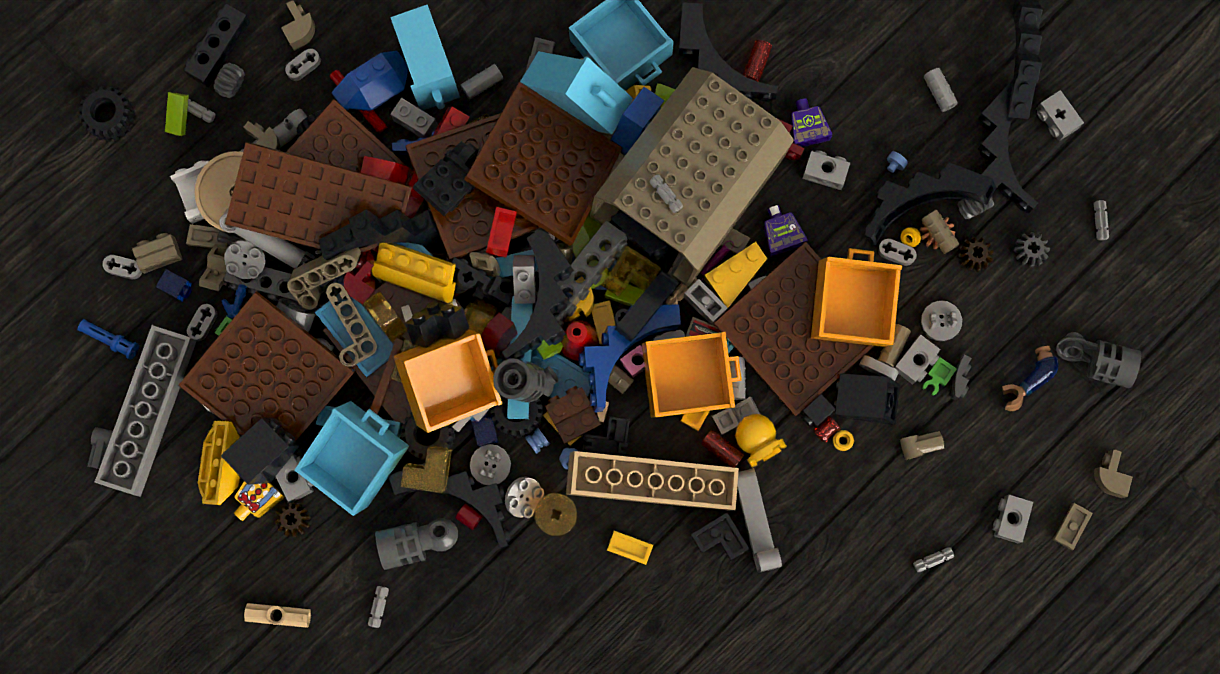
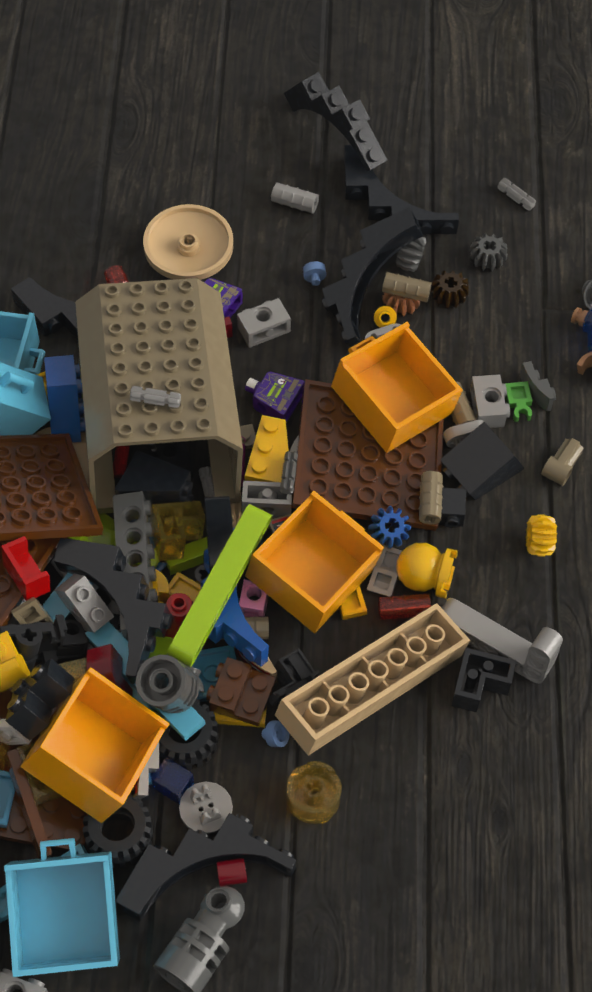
camera: 50 degrees left, 20 degrees down
clear yellow brick [401,446,452,493] -> none
light grey plate [505,476,544,518] -> none
medium blue wheel [525,428,550,454] -> none
yellow tile [607,531,653,565] -> none
clear red bush [813,416,841,443] -> none
yellow plate [833,430,854,451] -> none
light grey plate [921,301,962,341] -> none
light grey brick [1036,90,1084,141] -> none
none -> tan dish [143,204,233,280]
none -> lime beam [167,504,273,668]
none -> dark grey axle [280,451,298,495]
none -> blue gear [368,506,411,549]
none -> dark tan axle [418,471,444,524]
none -> yellow gear [525,515,558,557]

